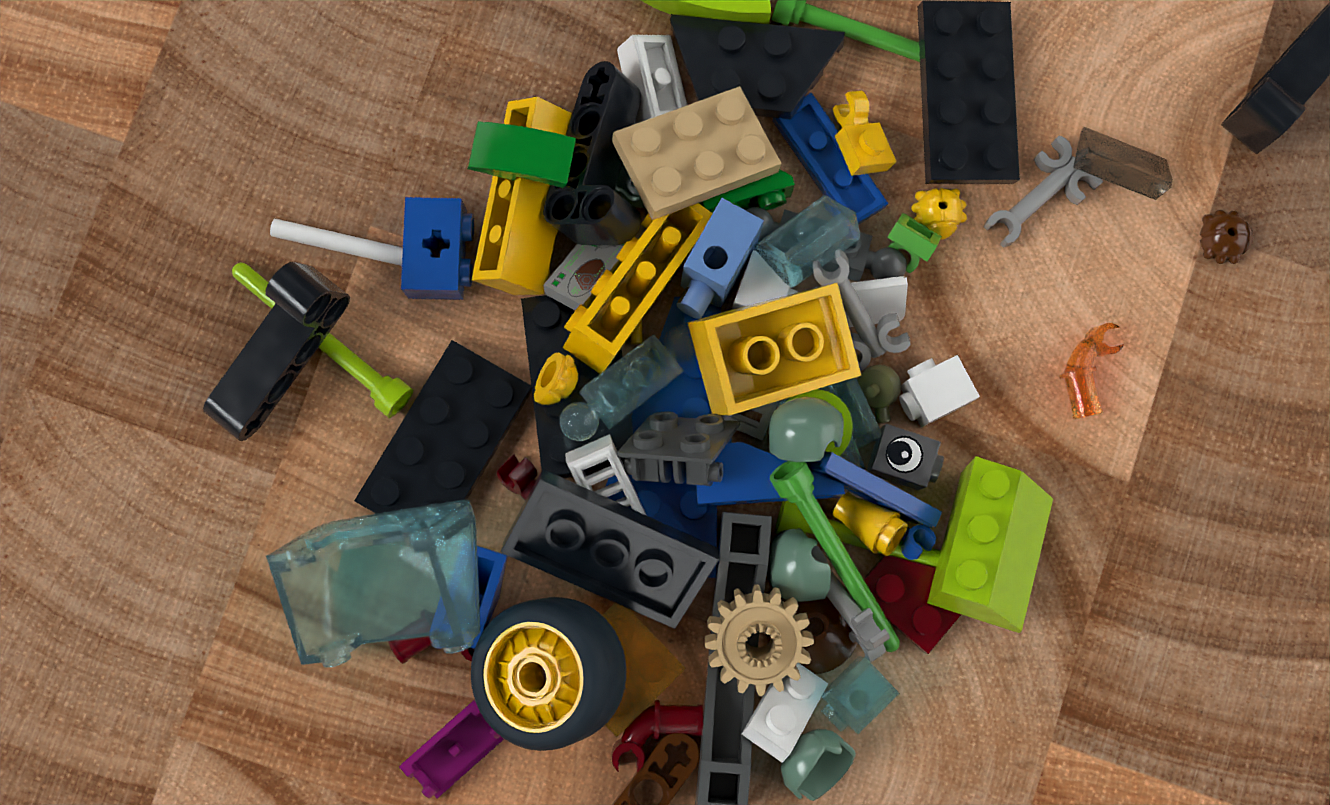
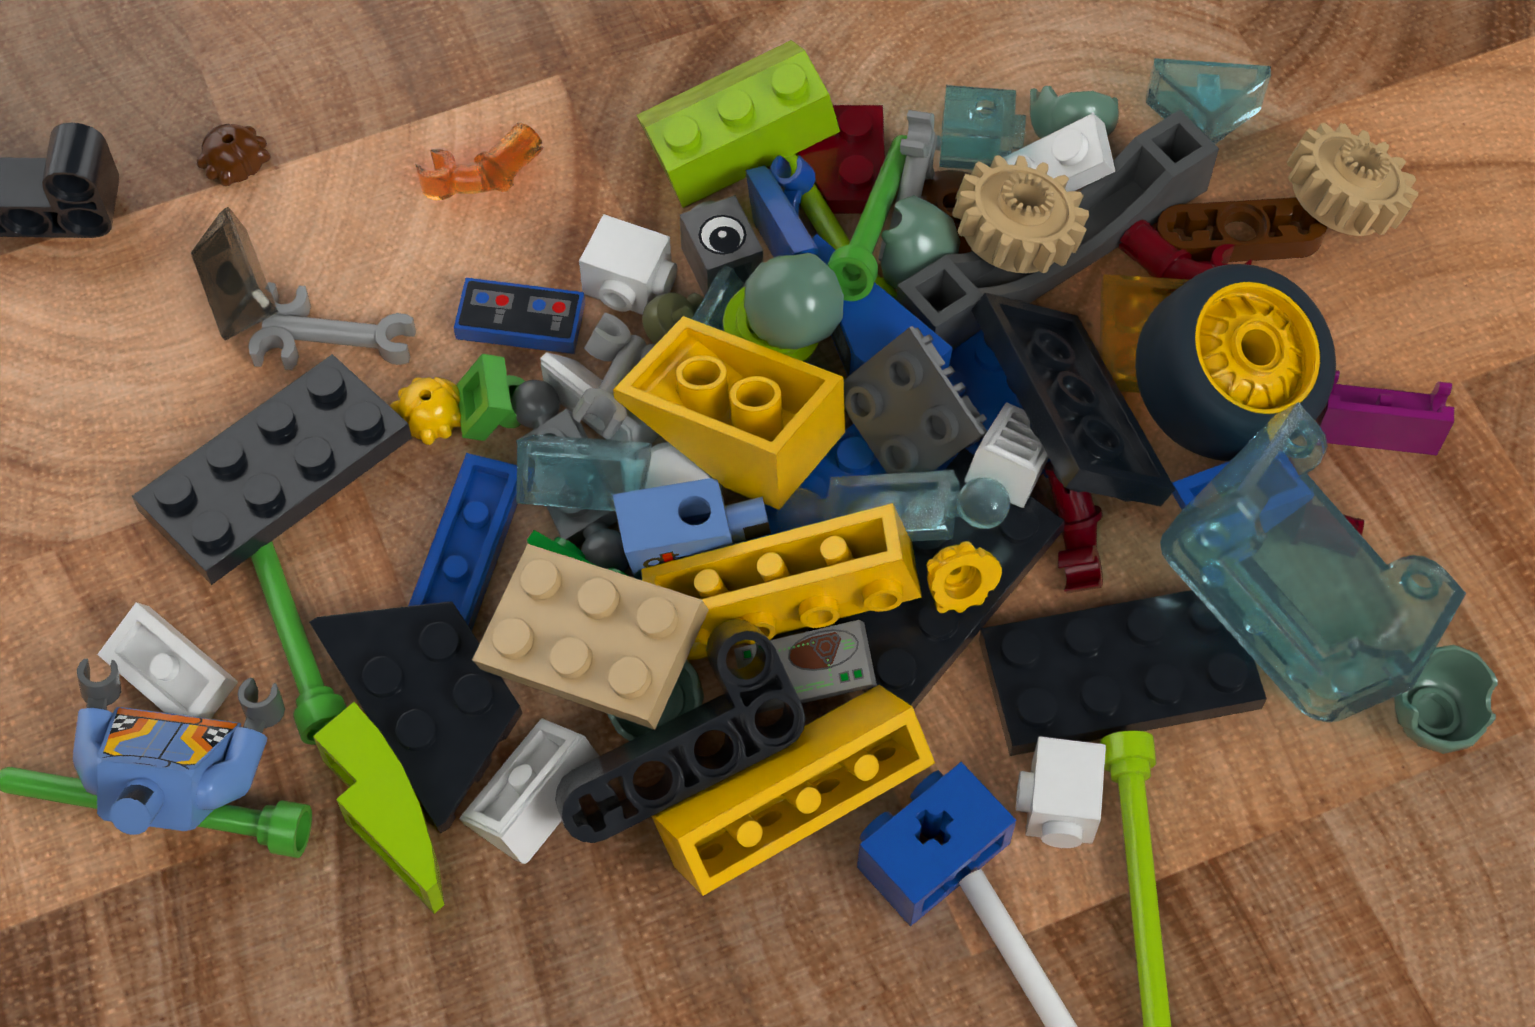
camera: 130 degrees left, 20 degrees down
black beam [203,262,350,442] -> none
green slope [467,121,576,188] -> none
yellow plate [833,91,897,176] -> none
yellow cone [833,492,908,556] -> none
none -> tile [454,278,585,354]
none -> white brick [1016,737,1106,848]
none -> sand green hair [1394,645,1498,754]

